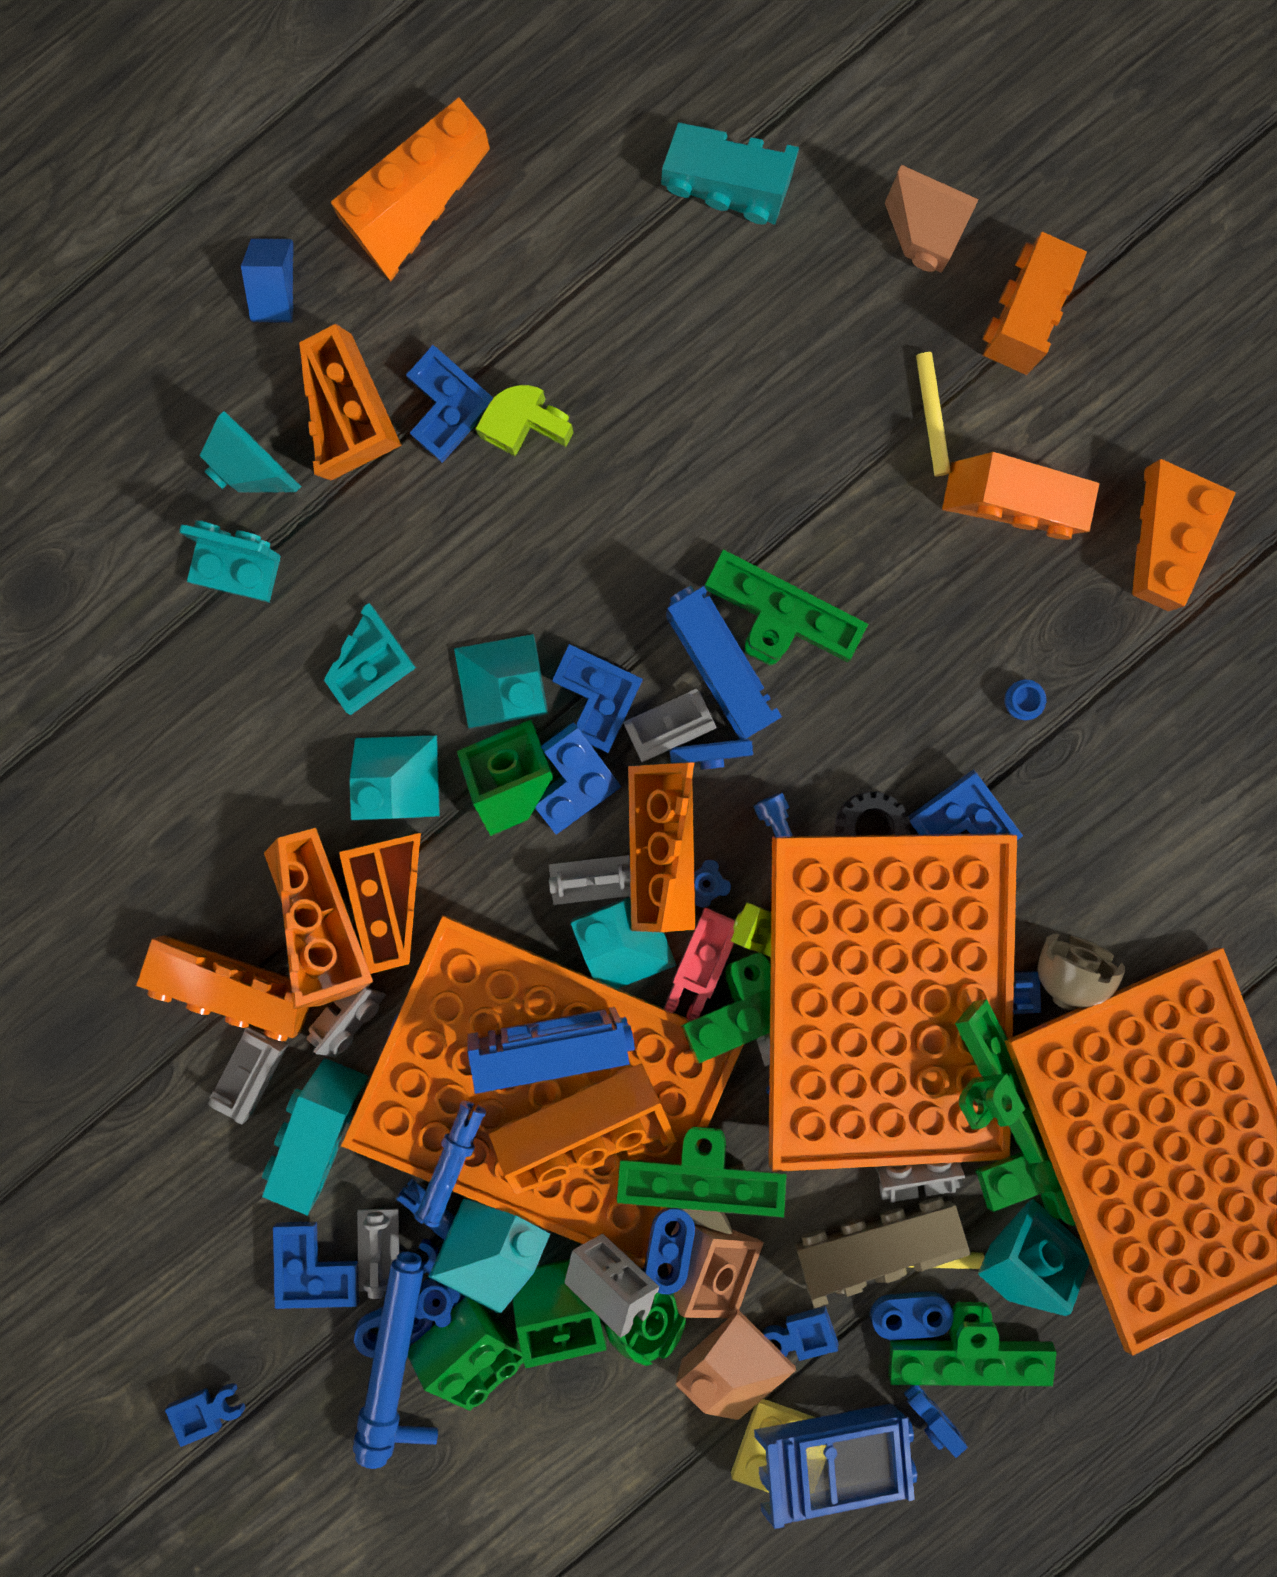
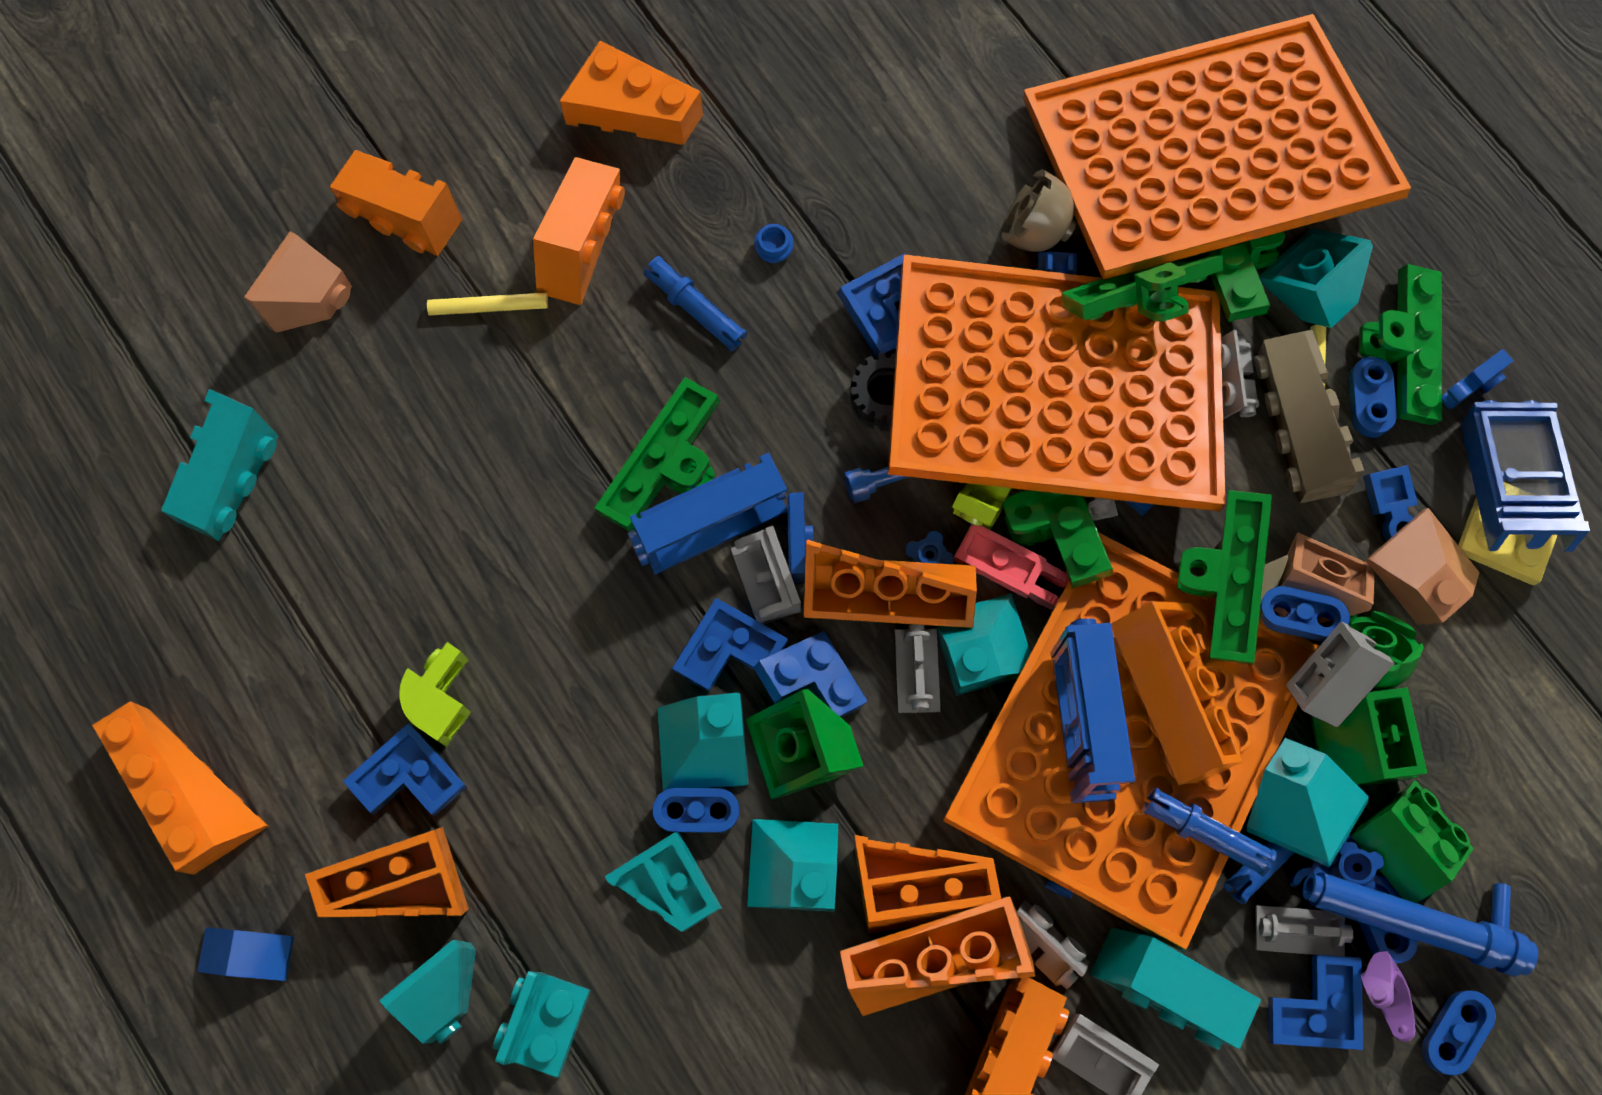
camera: 85 degrees left, 15 degrees down
none -> blue pin [643,256,748,352]
none -> blue plate [653,788,740,833]
none -> medium lavender helmet [1361,951,1416,1042]
none -> blue plate [1422,991,1496,1075]

